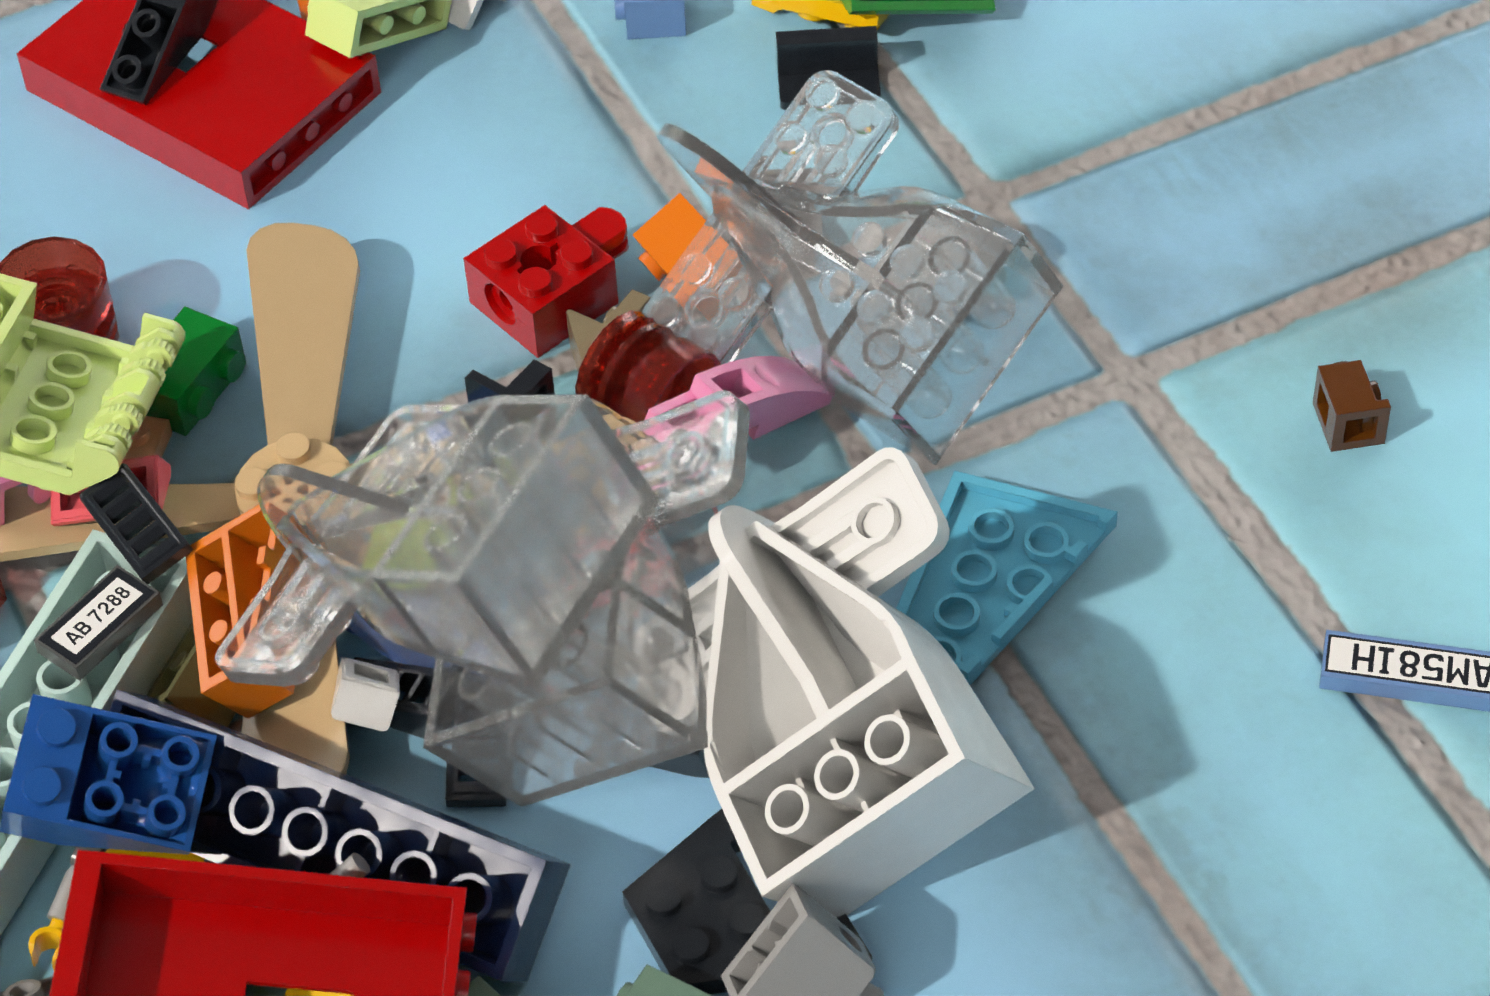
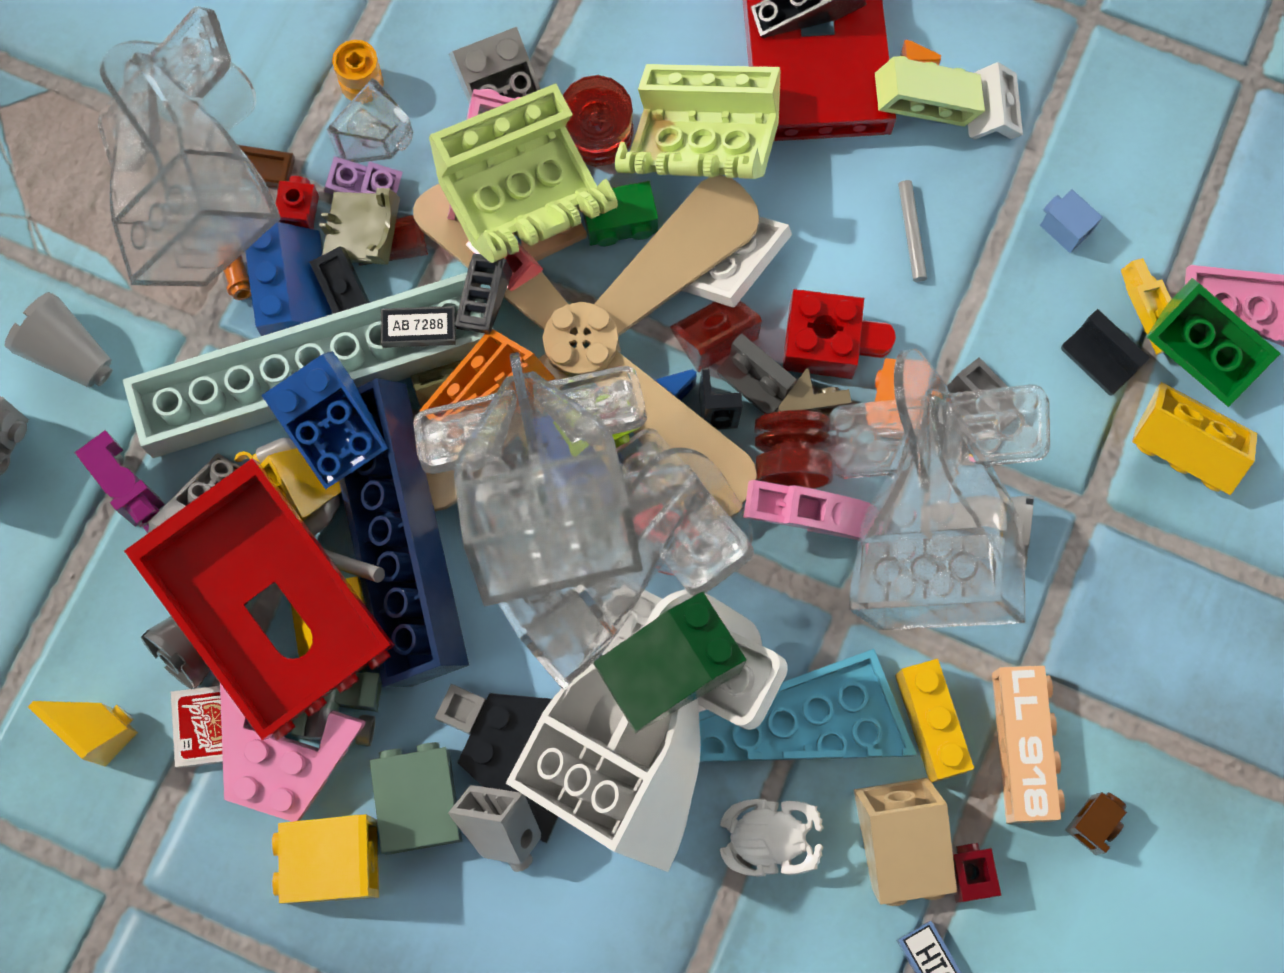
camera: 45 degrees right, 25 degrees up
none -> light grey plate [435,684,486,735]
none -> dark green slope [593,591,747,734]
none -> yellowish green slope [615,64,781,179]
none -> clear red slope [670,301,762,373]
none -> white wing [682,217,792,308]
none -> dark grey bracket [717,333,797,417]
none -> white shield [720,799,824,877]
none -> tan slope [854,778,957,906]
none -> yellow brick [895,658,974,783]
none -> light grey bar [898,180,927,282]
none -> dark red brick [953,842,1002,903]
none -> light nougat brick [992,666,1065,824]
none -> yellow slope [1132,382,1257,495]

